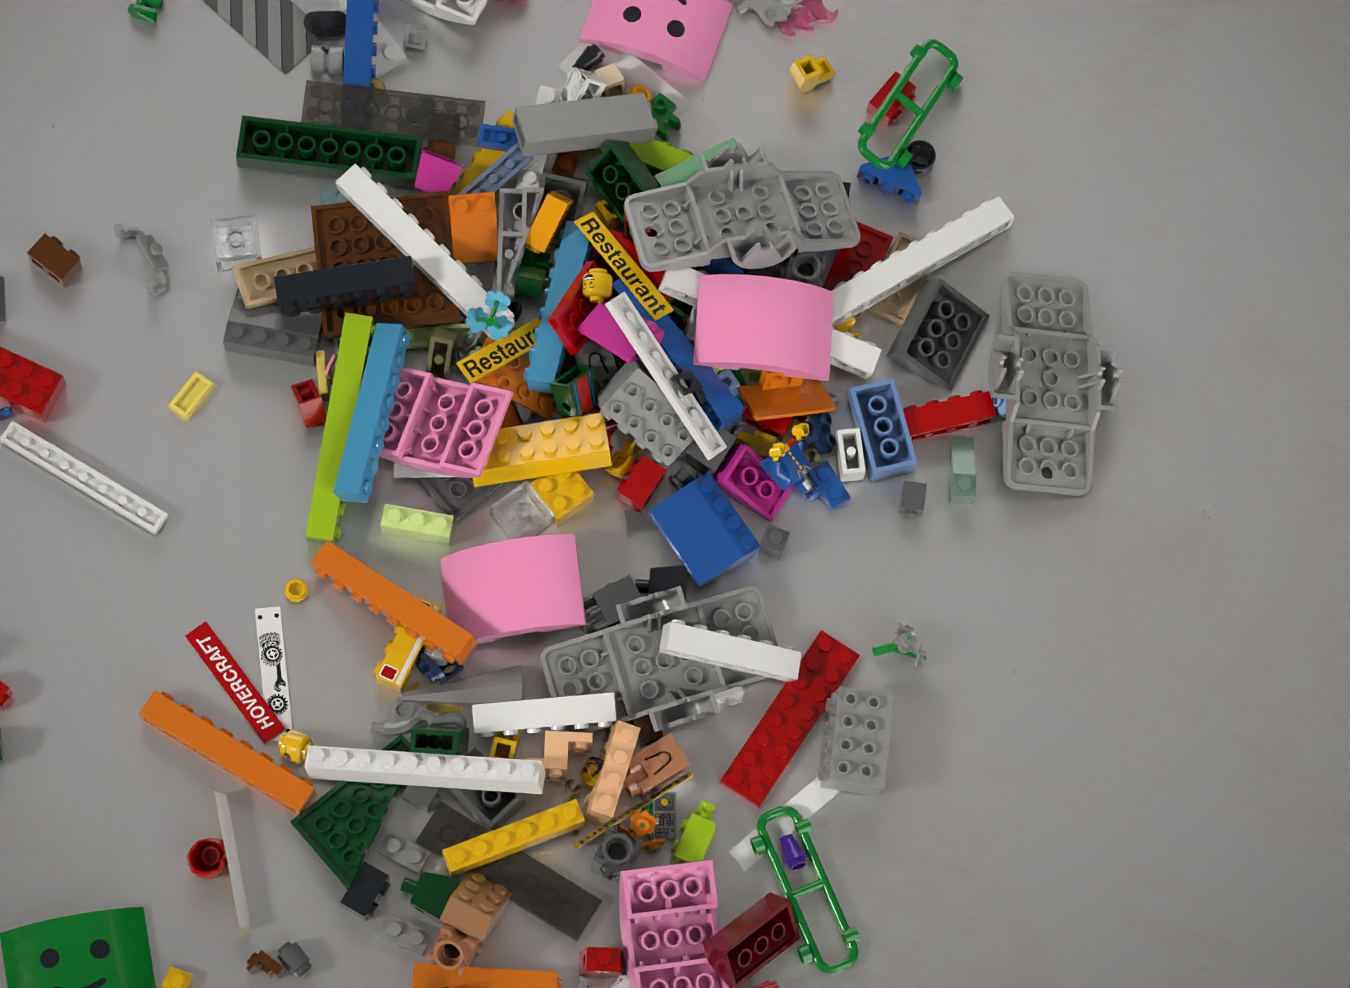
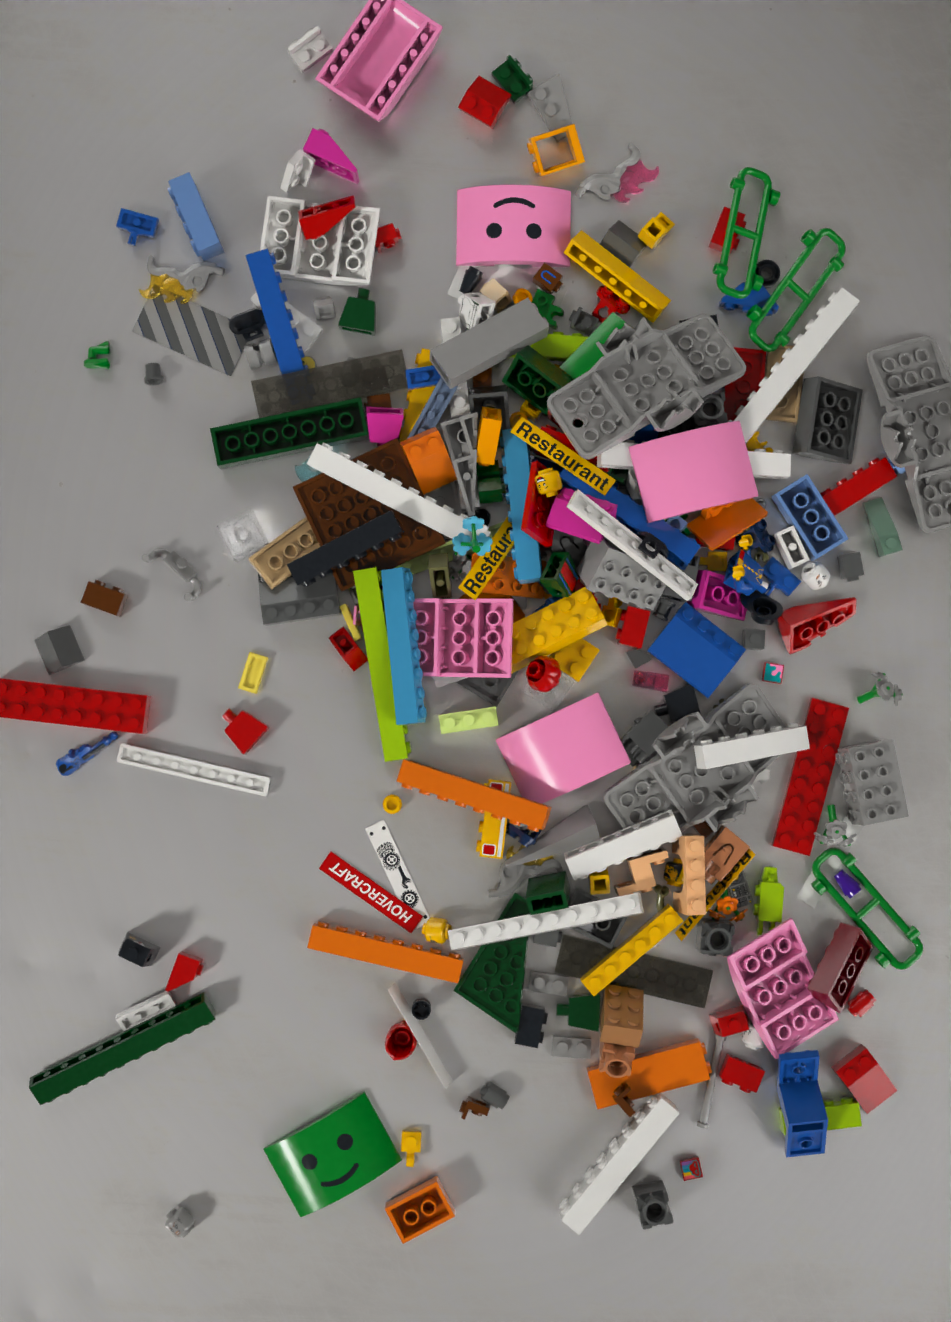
camera: 10 degrees left, 15 degrees up
none -> dark grey piece [144,363,164,385]
none -> red torso [222,708,270,755]
none -> dark green torso [338,288,376,336]
none -> black wheel [412,998,431,1020]
none -> red plant [526,656,562,692]
none -> reddish brown brick [533,262,563,295]
none -> yellow brick [563,230,671,323]
none -> dark grey bracket [569,307,599,337]
none -> red bracket [592,286,630,323]
none -> dark grey slope [600,220,647,267]
none -> clear pink leg [632,670,669,693]
none -> black piece [740,590,783,625]
none -> green bar [746,228,846,352]
none -> tile [761,662,784,684]
none -> red wedge [778,597,856,654]
none -> white head [801,561,830,590]
none -> light grey plant [814,804,857,847]

